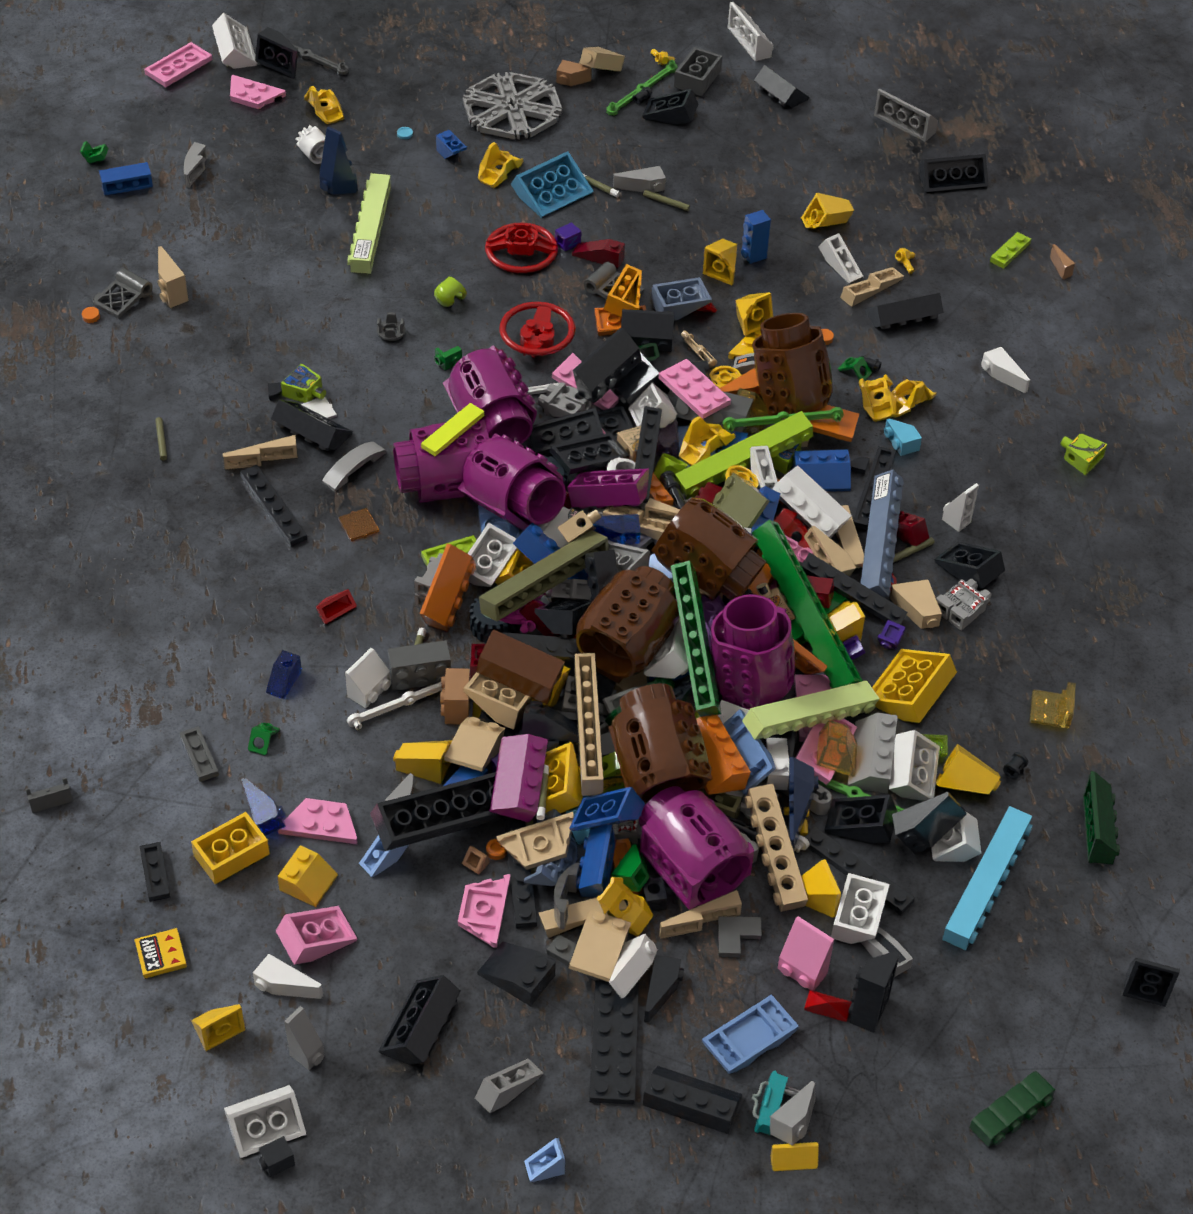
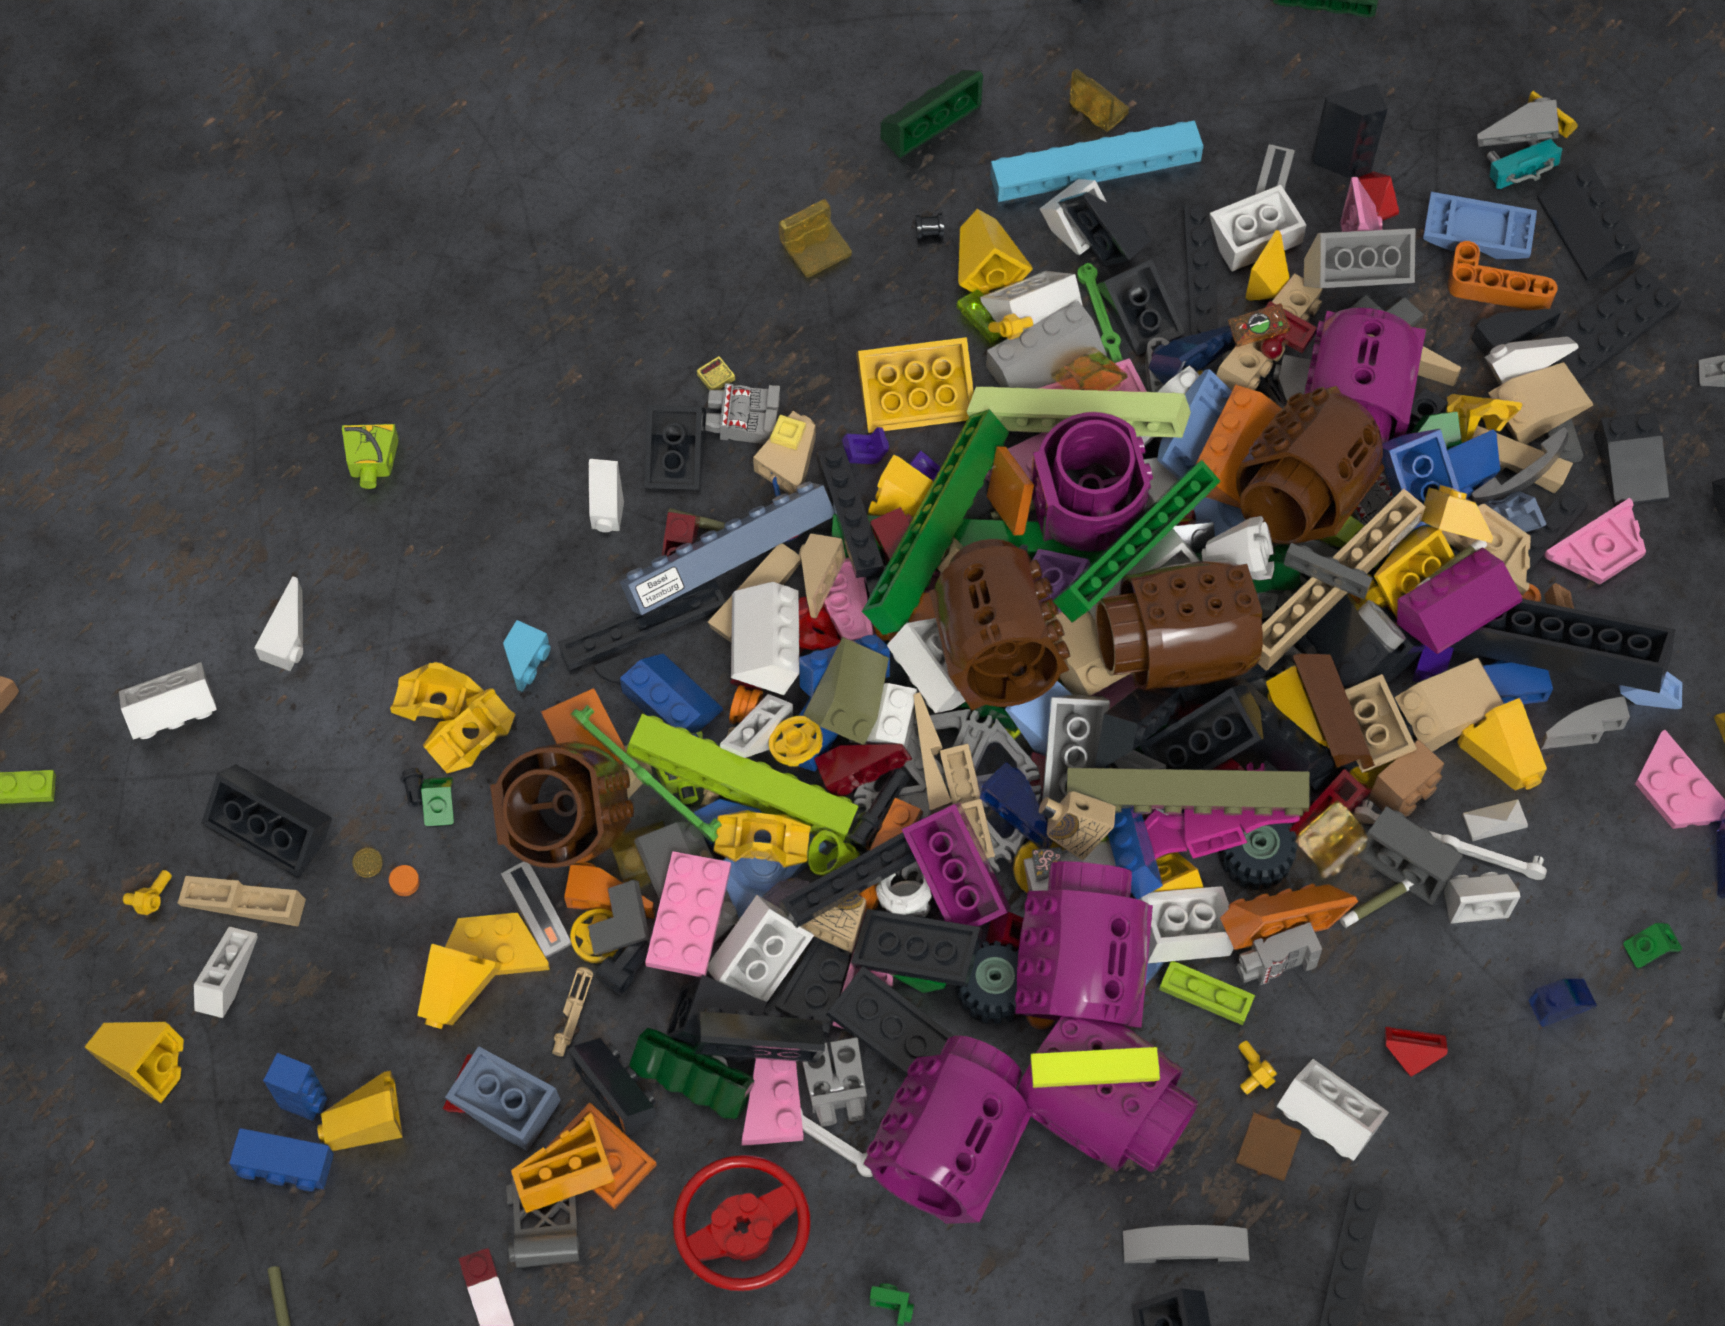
camera: 130 degrees left, 15 degrees up
none -> white slope [119,662,217,739]
none -> blue brick [229,1128,334,1191]
none -> clear yellow piece [353,848,383,877]
none -> dark grey tile [588,880,650,955]
none -> light yellow tile [697,357,735,390]
none -> light yellow tile [770,415,806,450]
none -> yellow piece [988,313,1033,340]
none -> clear yellow bracket [1069,68,1129,132]
none -> white cone [1202,516,1274,580]
none -> clear orange tile [1228,303,1290,347]
none -> yellow piece [1238,1041,1277,1095]
none -> dark red plate [1260,301,1317,359]
none -> white slope [1277,1059,1389,1161]
none -> dark grey plate [1284,543,1373,599]
none -> clear yellow bracket [1295,800,1369,878]
none -> light grey slope [1304,228,1415,288]
none -> light grey beam [1358,600,1406,650]
none -> yellow slope [1421,485,1493,543]
none -> orange beam [1448,241,1558,310]
none -> white slope [1462,799,1528,841]

